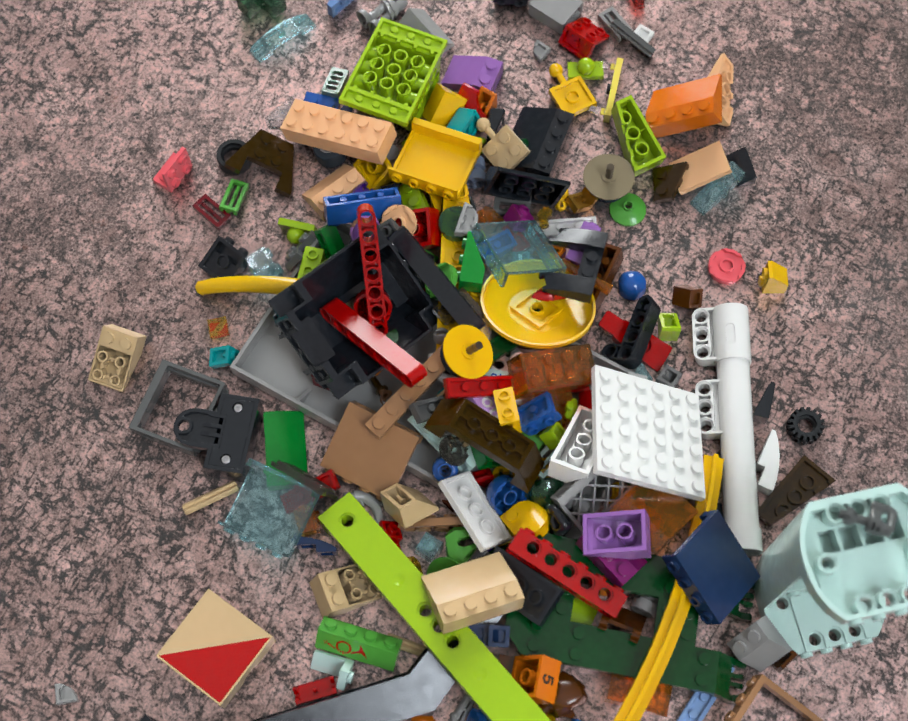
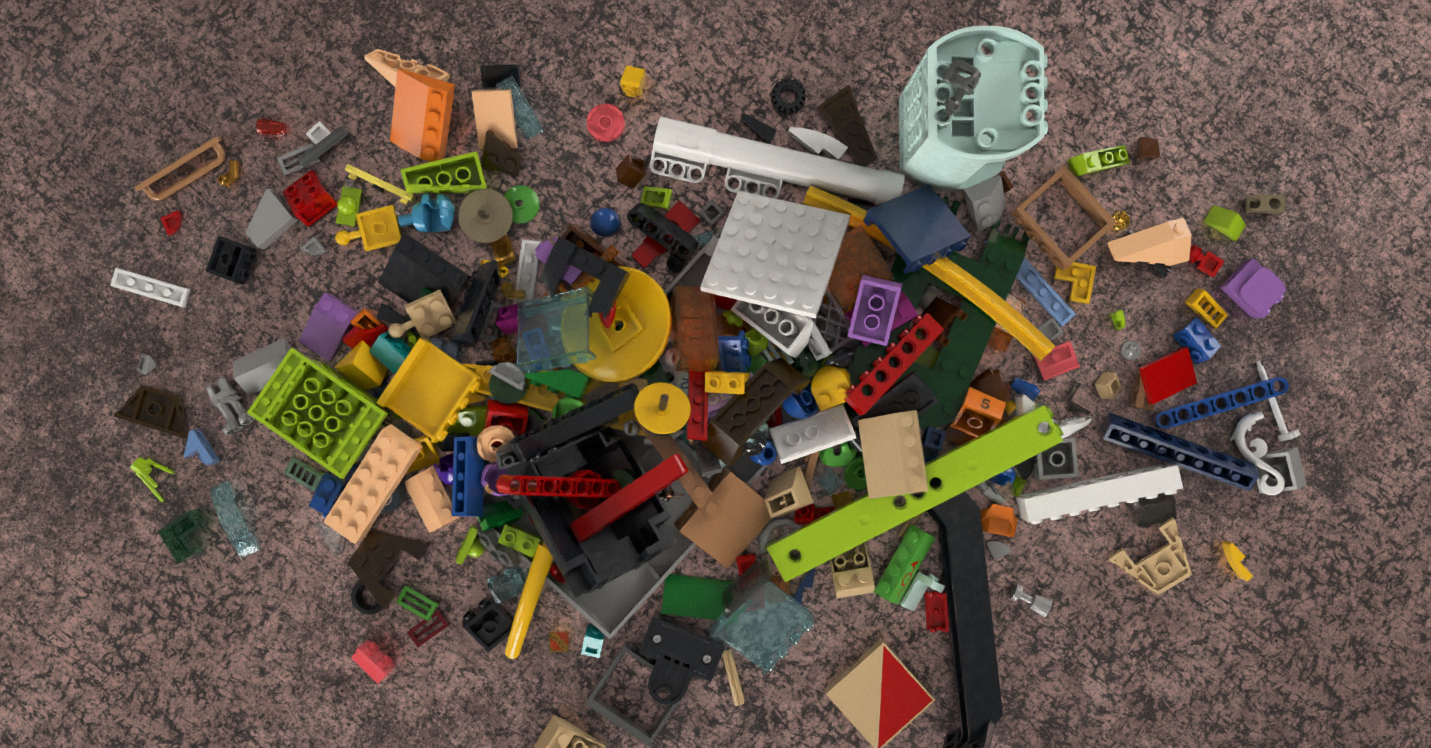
camera: 75 degrees left, 20 degrees up
none -> dark azure piece [398,193,455,233]

